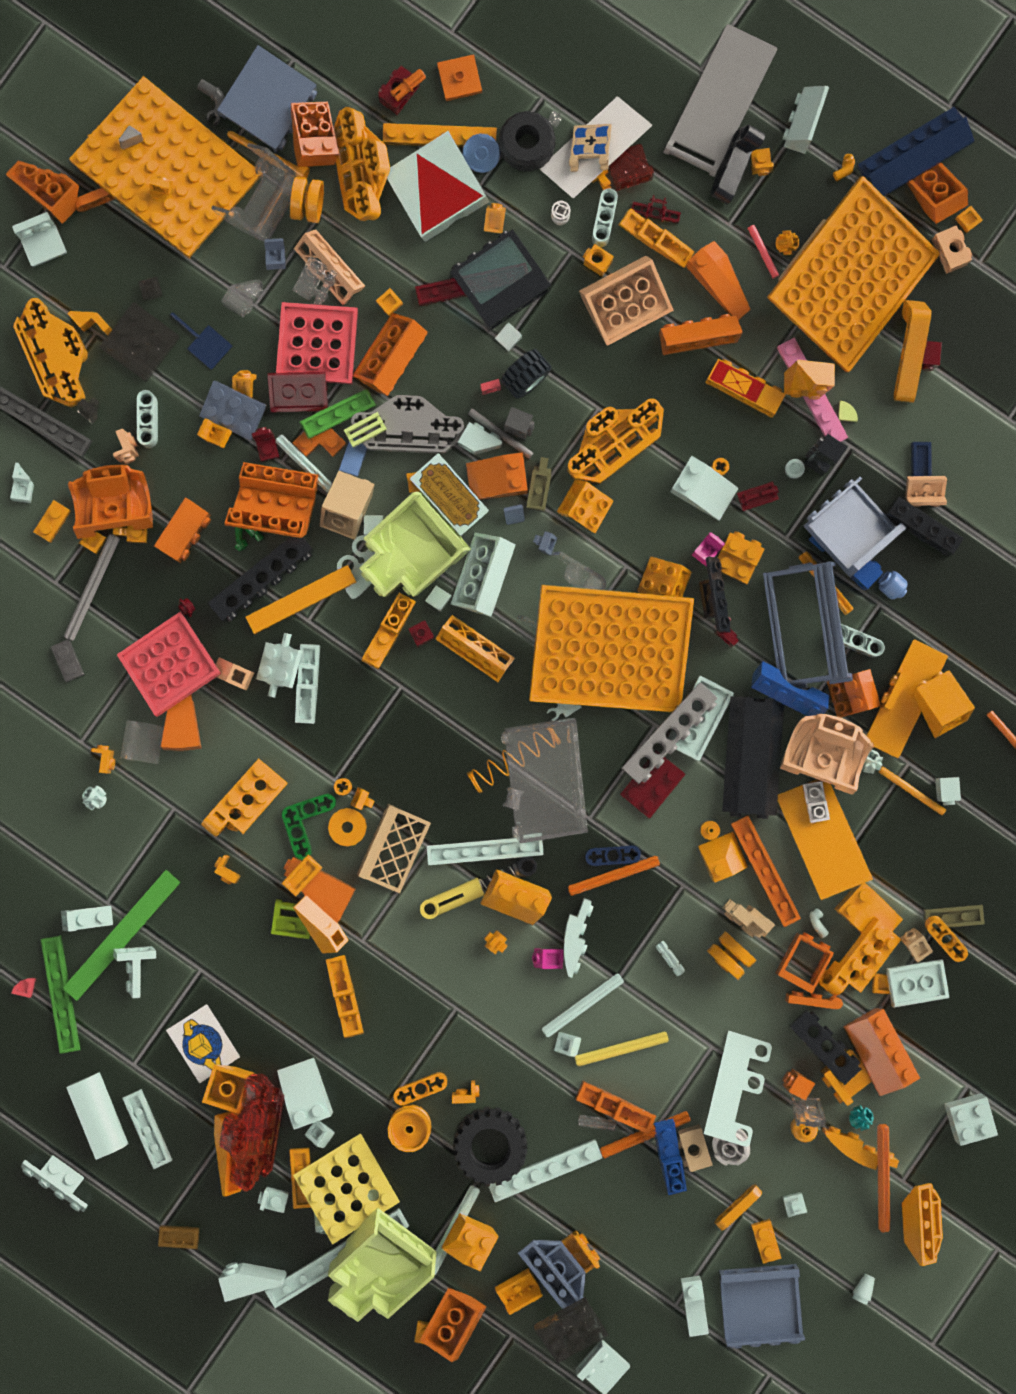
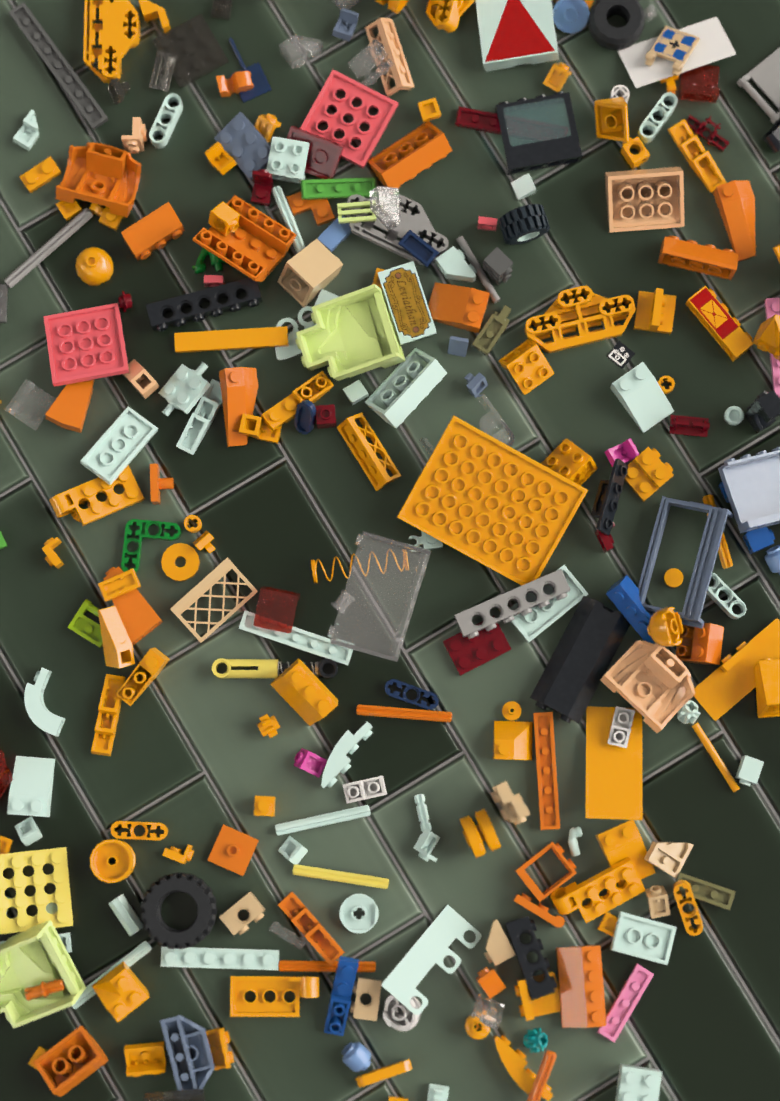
camera: 30 degrees right, 5 degrees down
none -> light aqua arch [24,668,66,737]
none -> orange axle [24,979,65,1001]
none -> light orange cylinder [75,247,114,286]
none -> light aqua tile [80,406,158,486]
none -> light aqua axle [109,894,144,936]
none -> light orange slope [115,648,170,706]
none -> clear smoke tile [149,51,177,92]
none -> orange tile [150,463,174,504]
none -> coral tile [204,275,224,287]
none -> light orange brick [208,202,240,236]
none -> orange plate [208,824,259,876]
none -> orange leg [216,71,254,98]
none -> orange wedge [219,367,258,447]
none -> tan brick [219,892,266,935]
none -> light orange hinge [230,976,319,1017]
none -> light orange slope [239,413,282,444]
none -> clear red bracket [254,586,301,633]
none -> light orange brick [254,796,276,817]
none -> light aqua bracket [266,136,309,184]
none -> dark blue tile [294,400,316,434]
none -> light aqua plate [339,894,379,934]
none -> medium blue head [342,1042,371,1072]
none -> white slope [343,776,387,804]
none -> clear slope [370,186,401,230]
none -> dark blue tile [398,230,439,267]
none -> light aqua bracket [413,828,440,862]
none -> tan slope [484,919,516,966]
none -> light orange slope [594,97,629,142]
none -> bright pink tile [597,963,654,1043]
none -> black sticker [607,341,635,369]
none -> light orange bracket [634,288,676,334]
none -> tan wing [644,842,693,878]
none -> light orange cylinder [647,607,683,647]
none -> light orange tile [664,568,684,588]

